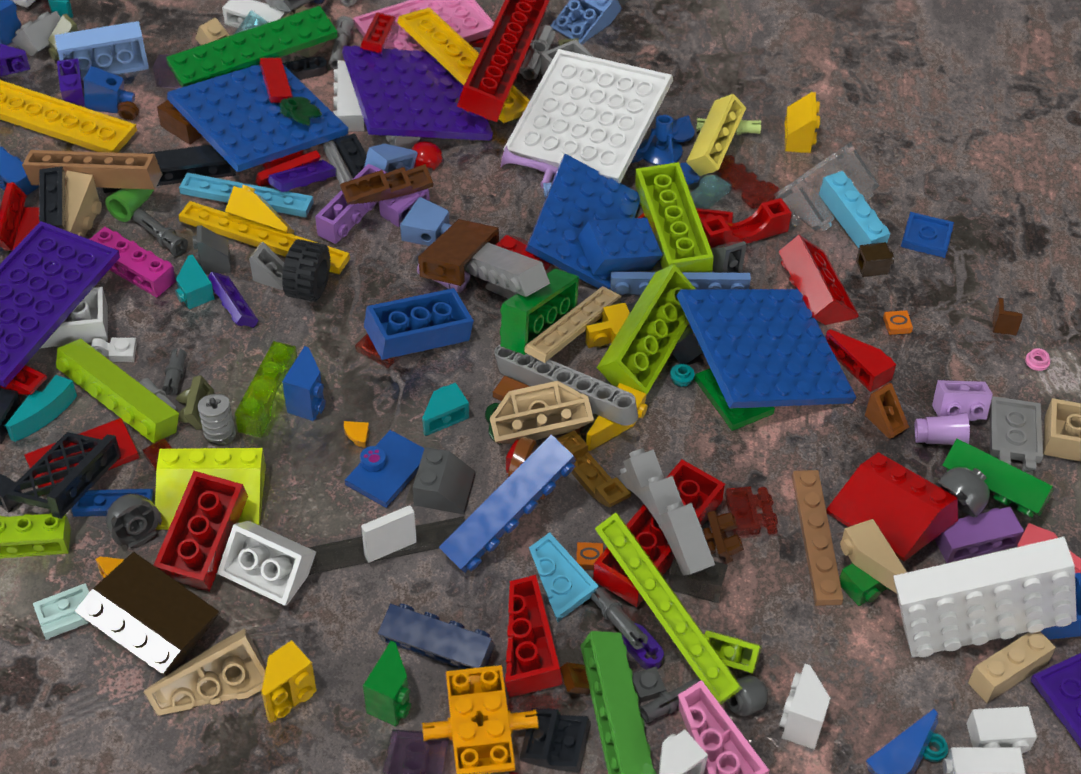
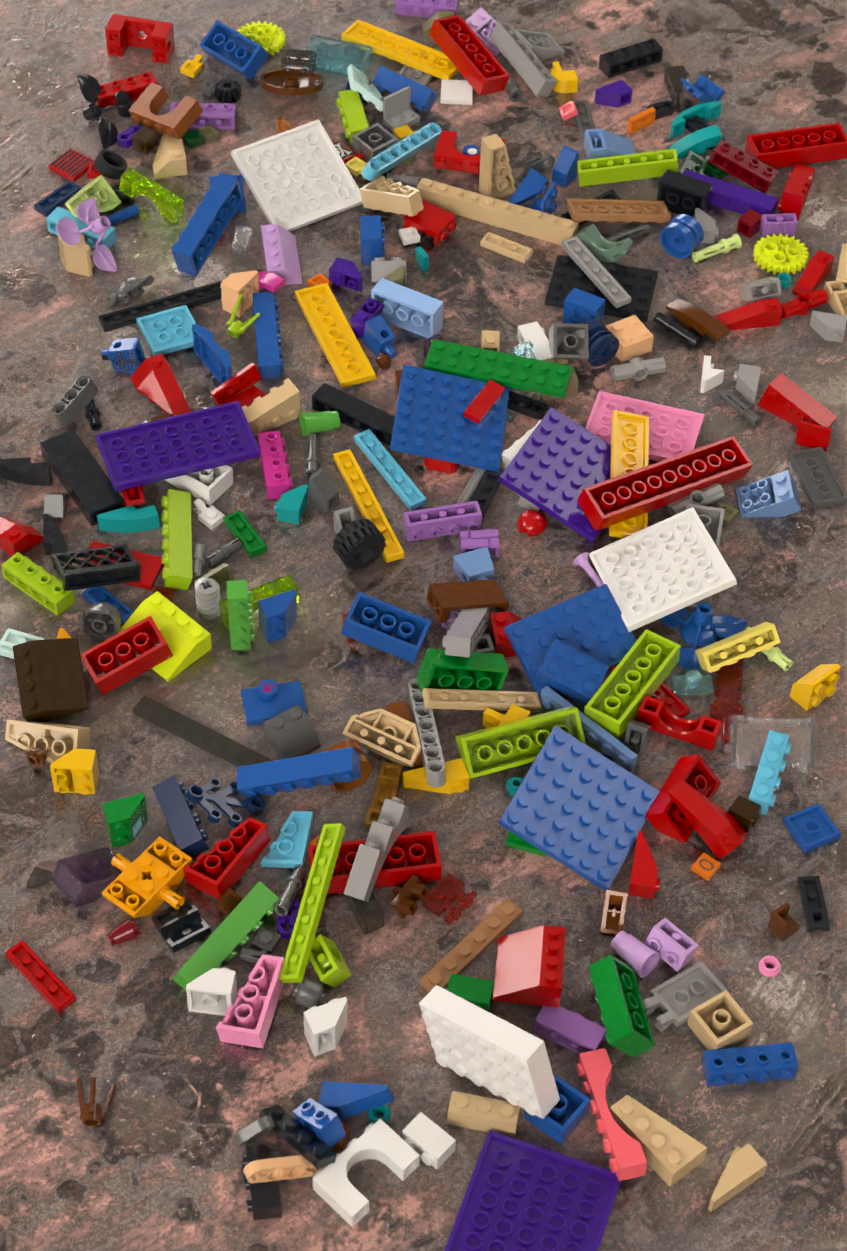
camera: 45 degrees right, 0 degrees up
medium nougat brick [22,150,162,190] -> none
black plate [39,166,65,229] -> none
dark purple plate [208,271,259,328] -> none
white slope [217,521,316,605] -> none
yellow slope [225,185,295,235] -> none
red tile [256,150,320,187] -> none
dark purple plate [269,160,336,192] -> none
dark green plate [280,97,322,126] -> none
light grey pin [329,16,355,69] -> none
reddish brown slope [340,164,434,205] -> none
light orange tile [344,421,369,448] -> none
red tile [361,12,396,53] -> none
white tile [361,506,416,563] -> none
medium blue slope [364,143,418,172] -> none
teal slope [422,382,469,436] -> none
tan slope [840,519,907,594] -> none
dark grey cylinder [936,467,990,518] -> none
none -> reddish brown plate [27,748,47,768]
none -> dark blue plant [184,778,265,827]
none -> green tile [223,510,267,558]
none -> bright green brick [226,580,254,650]
none -> red wedge [667,780,748,859]
none -> black plate [797,876,830,932]

